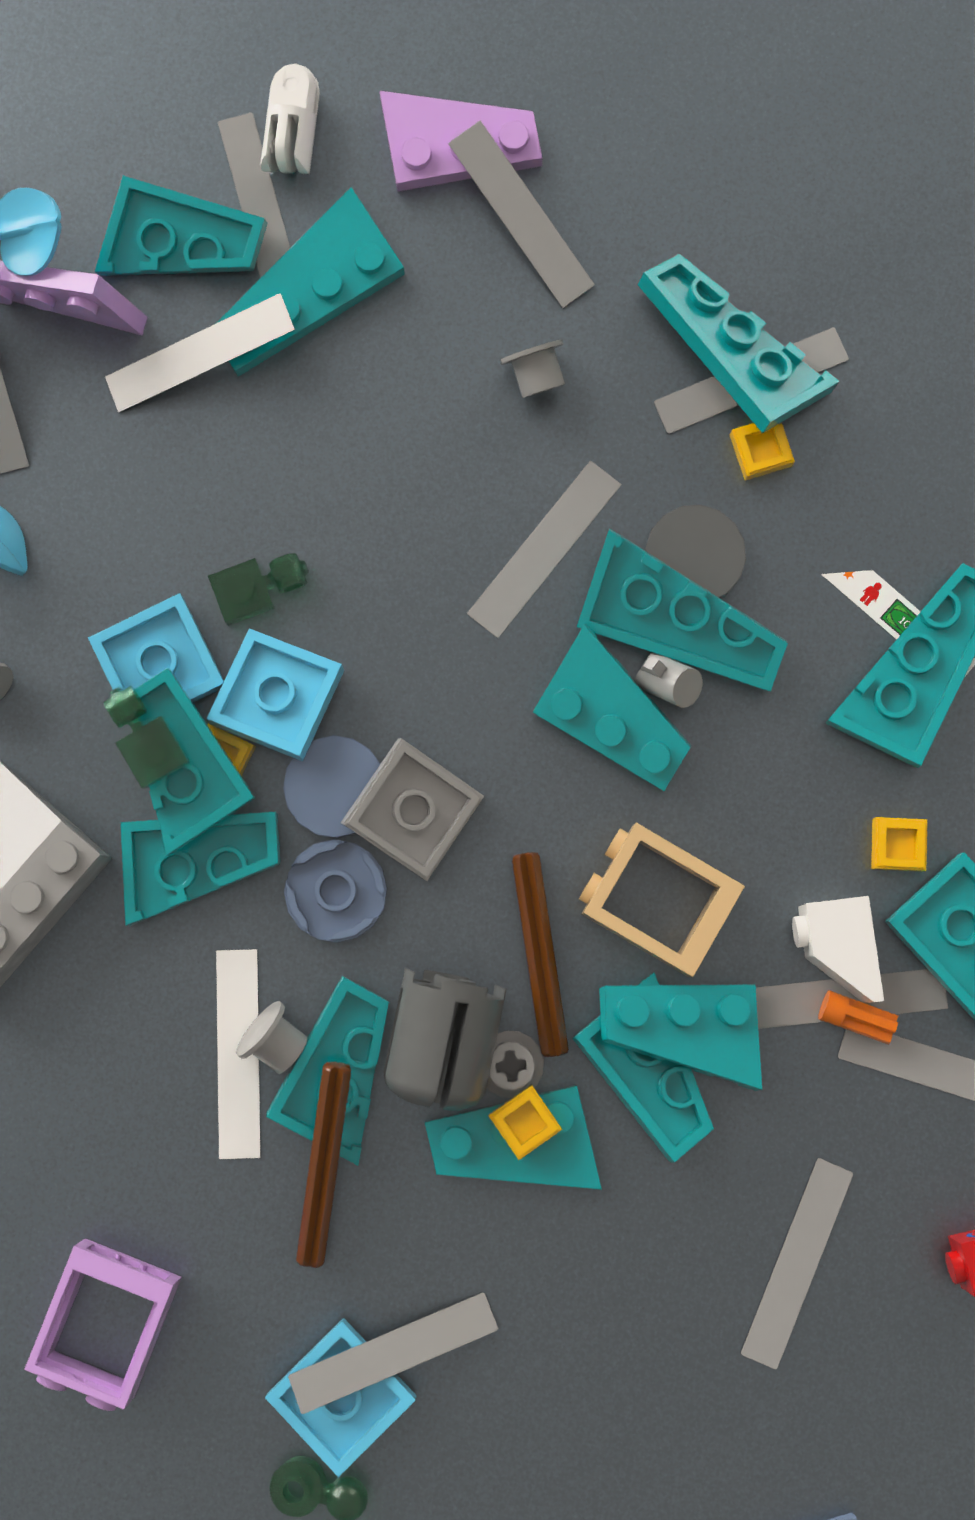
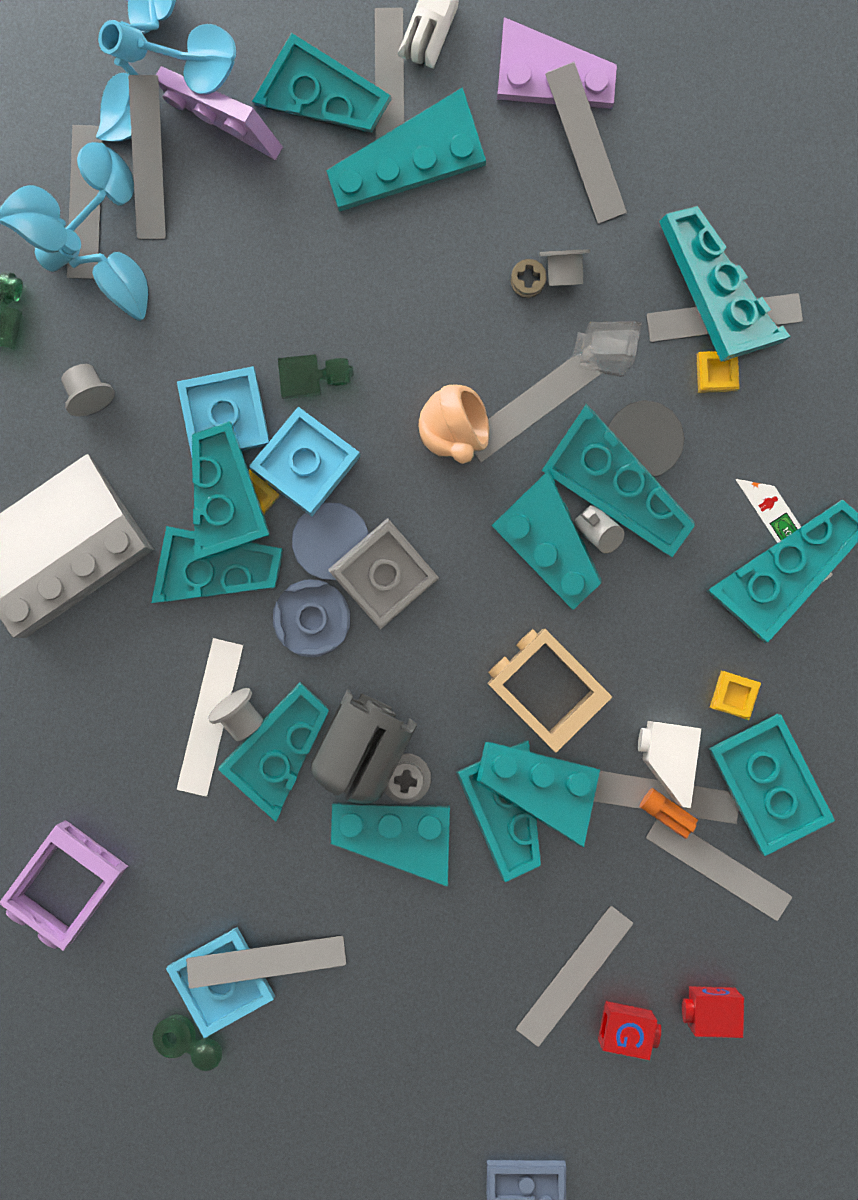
camera: 15 degrees right, 5 degrees up
clear green plate [103,686,190,789] -> none
white sticker [105,293,295,413] -> none
reddish brown axle [296,1062,351,1268] -> none
yellow tile [488,1084,562,1160] -> none
reddish brown axle [512,852,569,1057] -> none
none -> light nougat piece [418,385,489,464]
none -> dark tan bush [510,259,547,298]
none -> clear slope [573,321,642,377]
none -> red brick [598,1001,661,1060]

